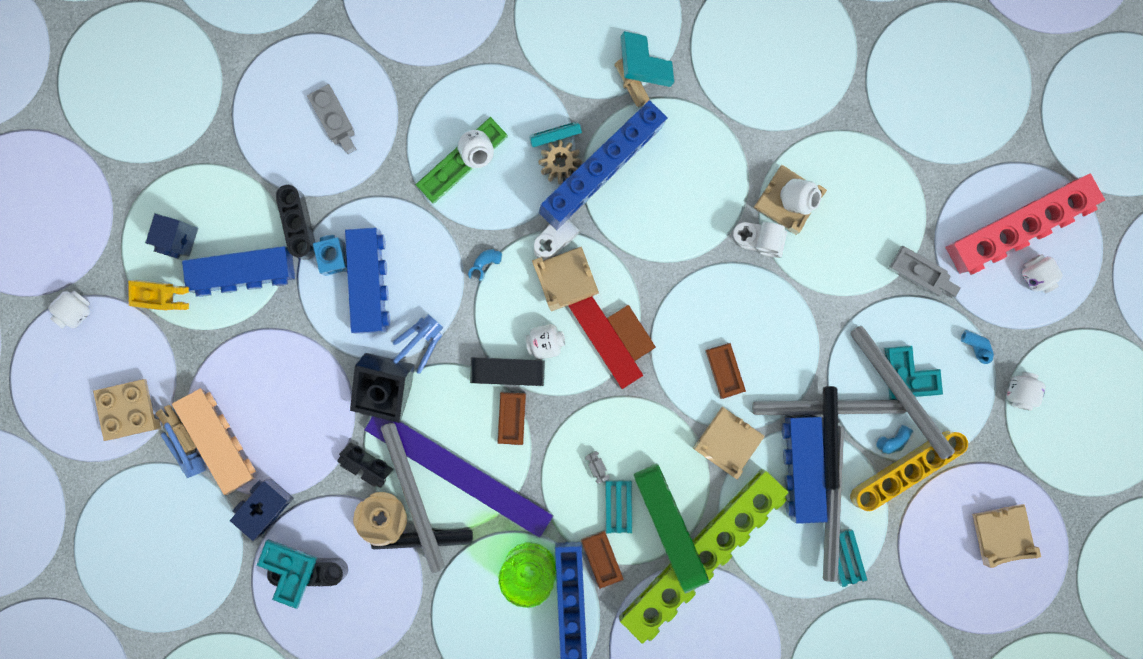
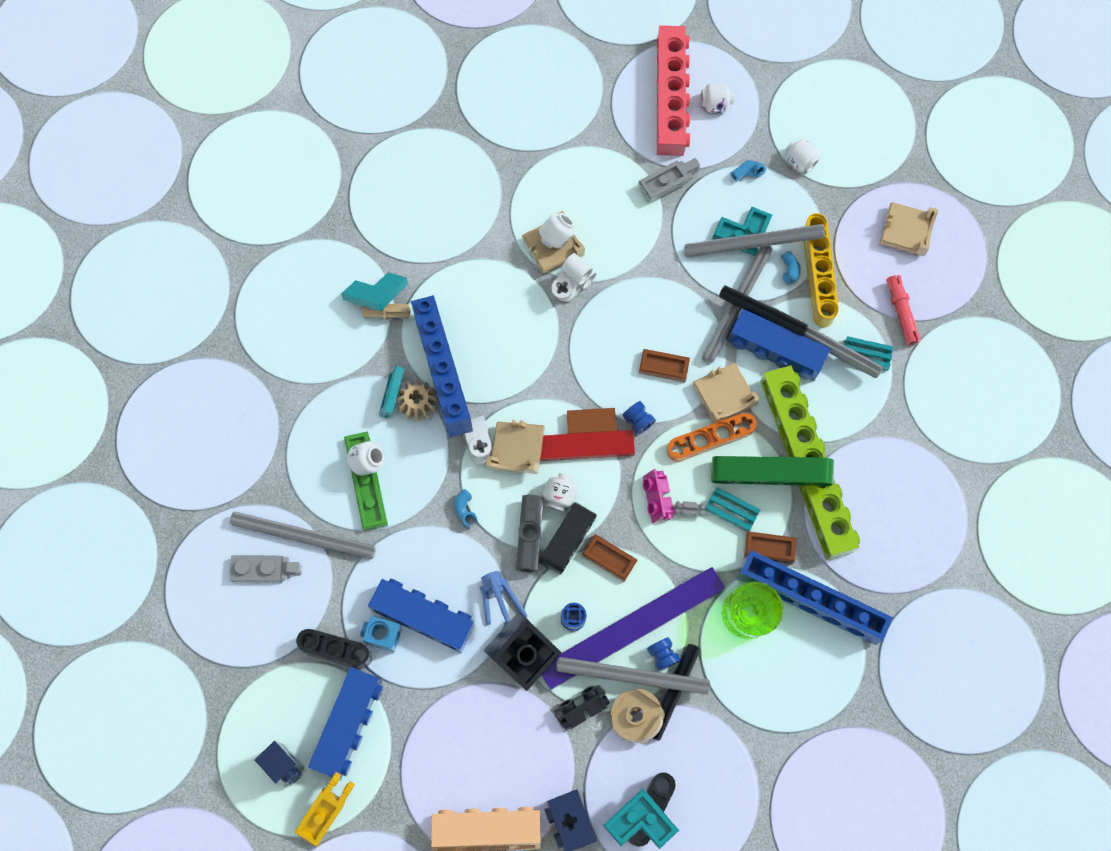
camera: 65 degrees left, 15 degrees down
none -> light grey axle [230,511,376,560]
none -> dark grey piece [516,494,544,573]
none -> blue wheel [561,602,587,632]
none -> blue wheel [622,401,656,435]
none -> dark pink hinge [642,469,675,523]
none -> blue wheel [647,637,681,672]
none -> orange beam [666,413,757,462]
none -> coral pin [886,274,921,345]

